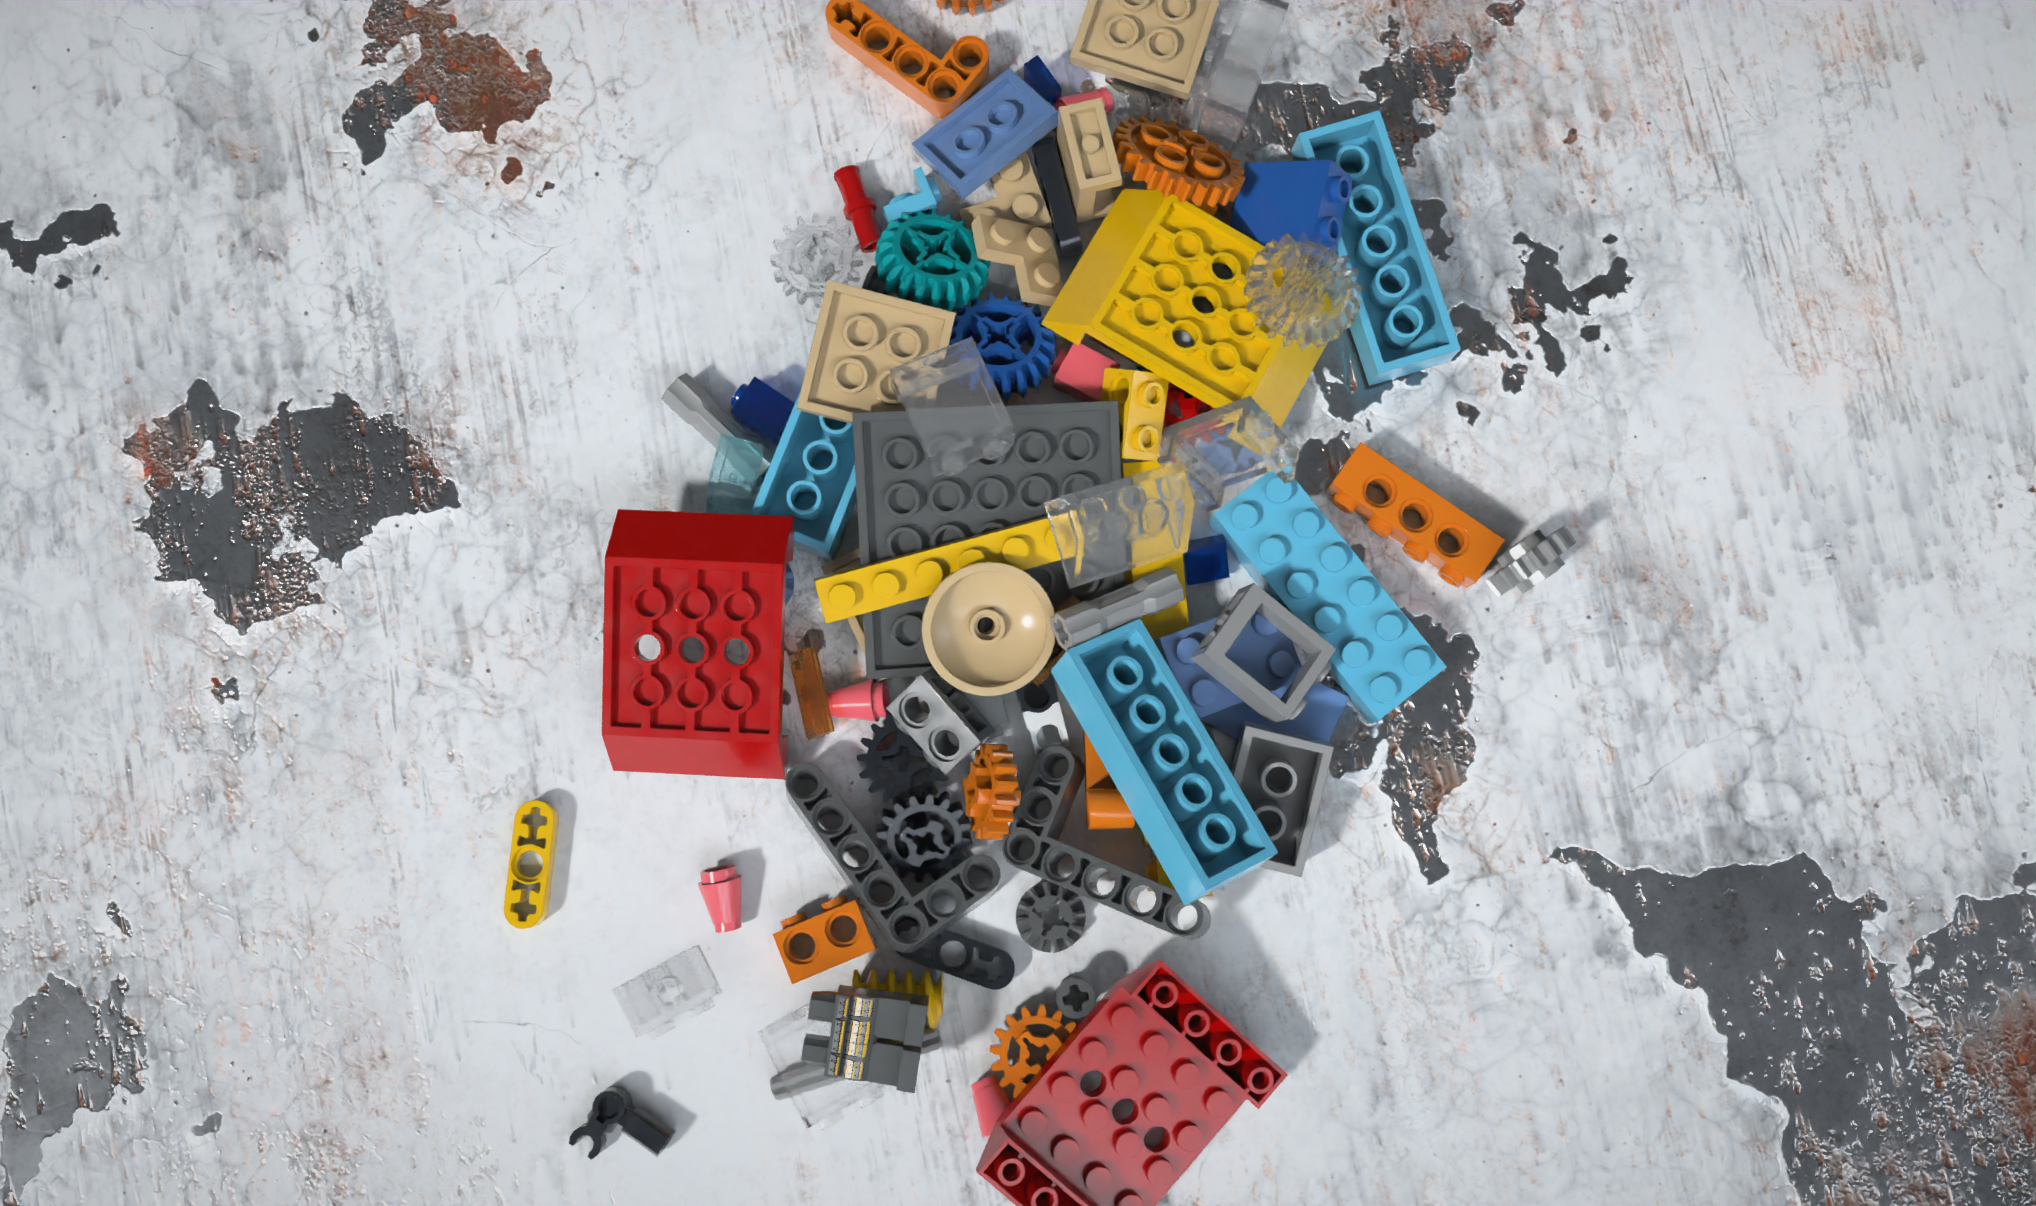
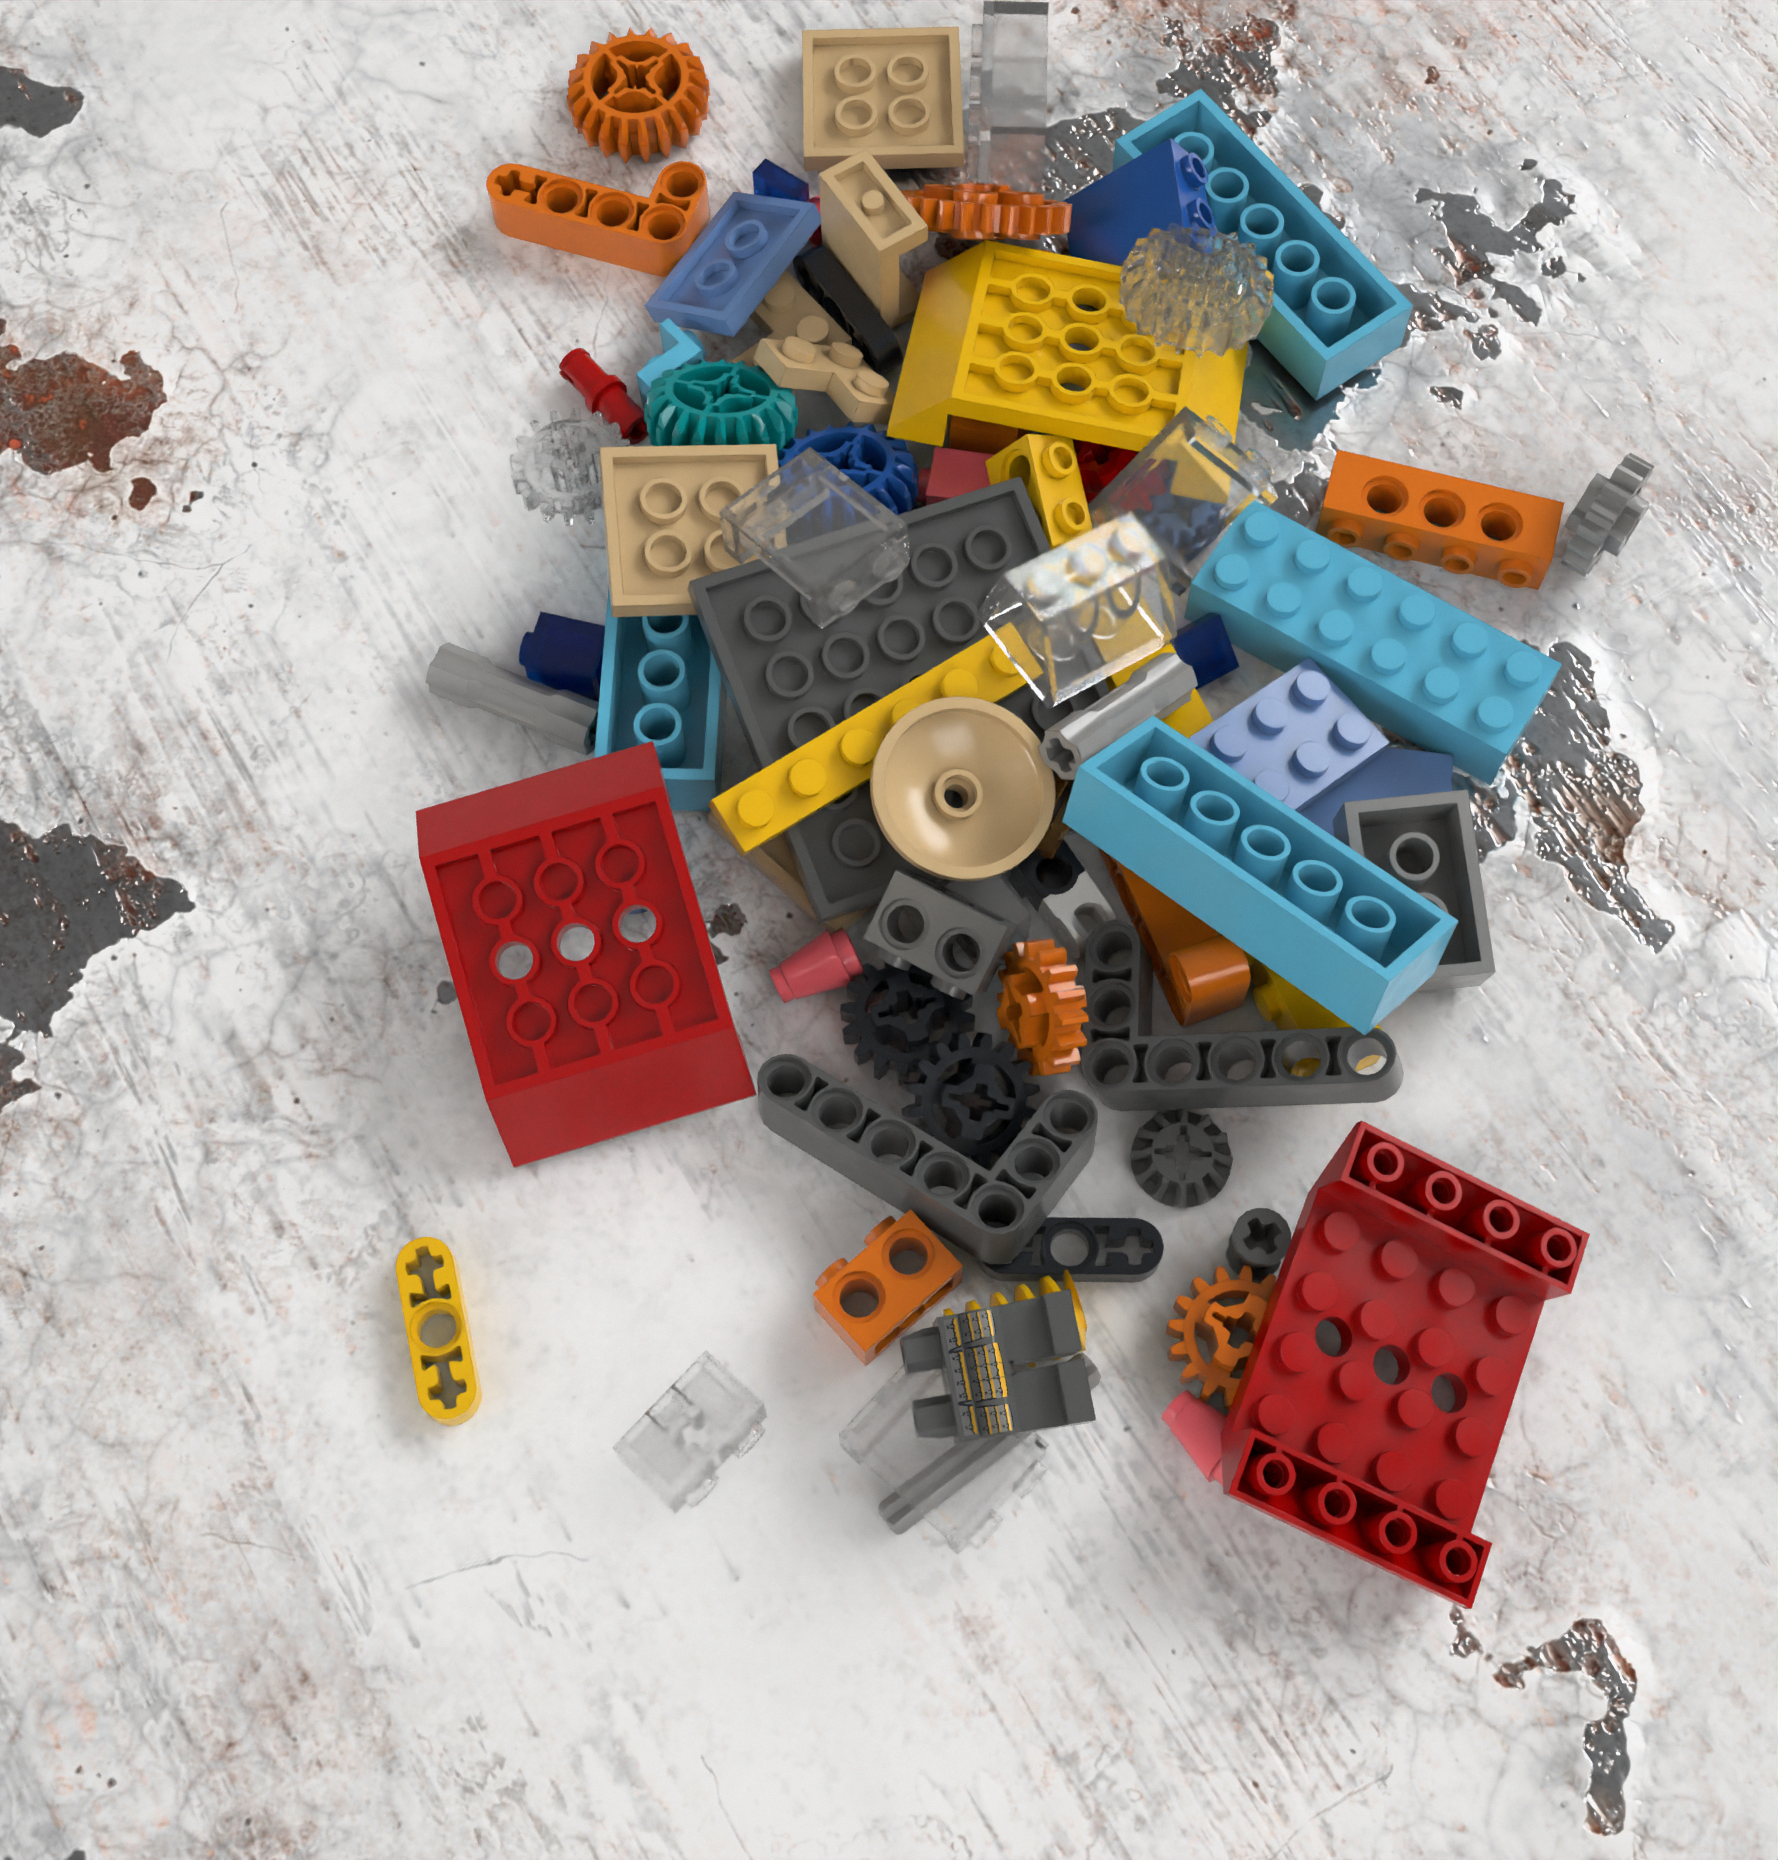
camera: 15 degrees left, 15 degrees down
black bar [569,1086,676,1160] -> none
coral cone [698,864,742,933] -> none
clear light blue slope [706,434,765,514] -> none
clear orange tile [789,646,835,740] -> none
light grey window [1190,583,1336,723] -> none

